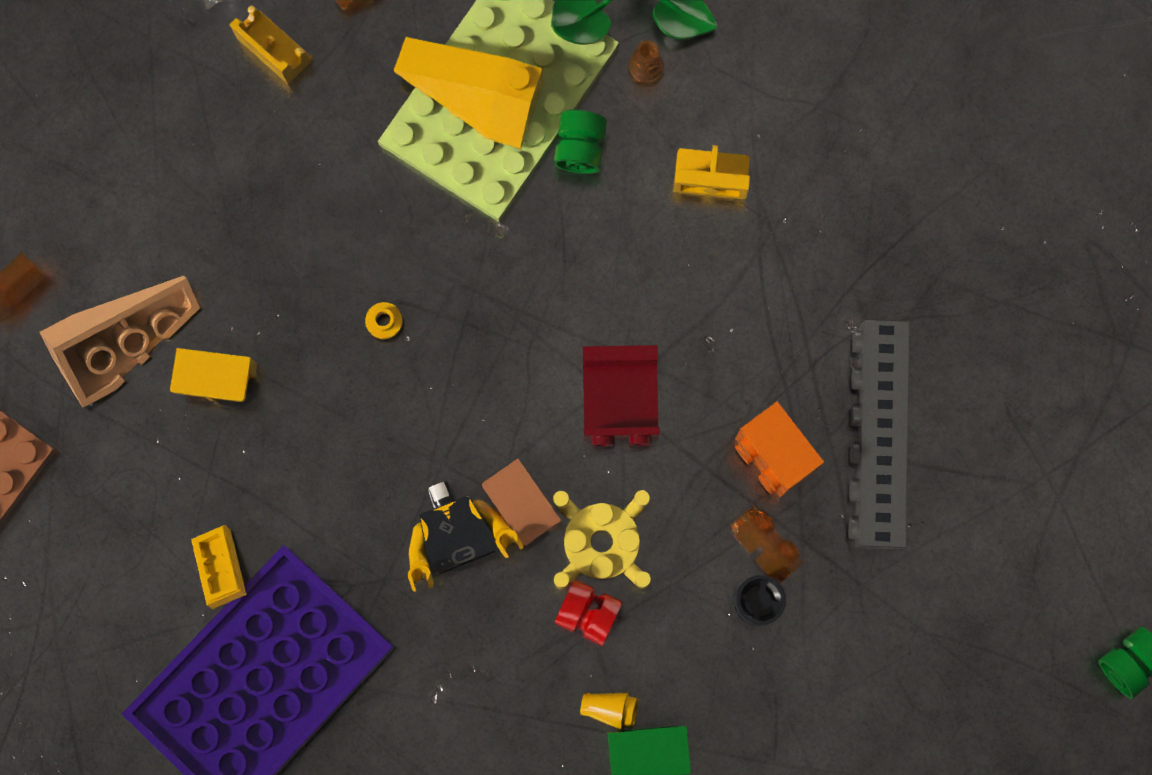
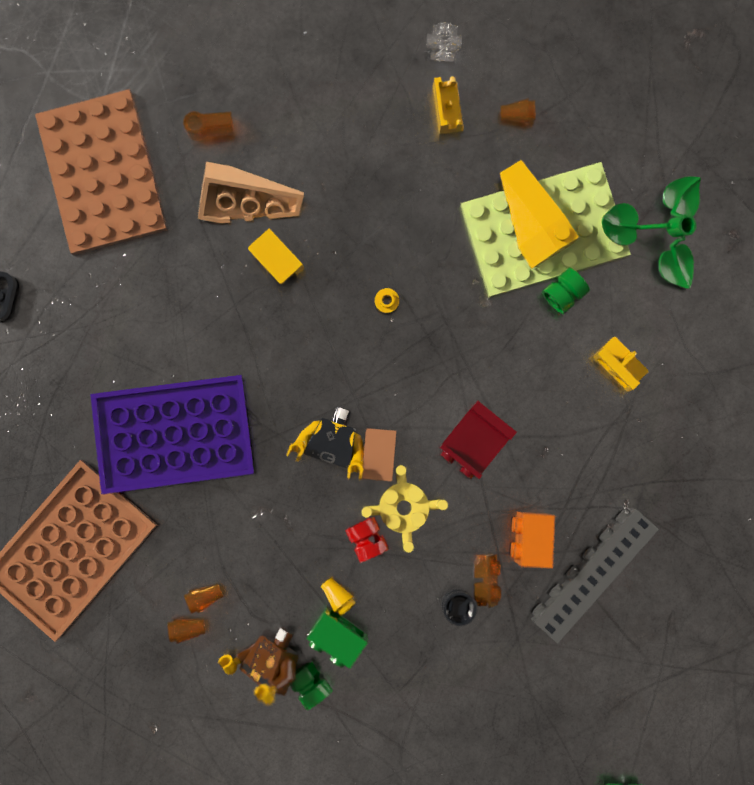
camera: 35 degrees right, 5 degrees up
yellow plate [191,525,247,609] -> none
clear orange cone [628,40,664,82] -> none

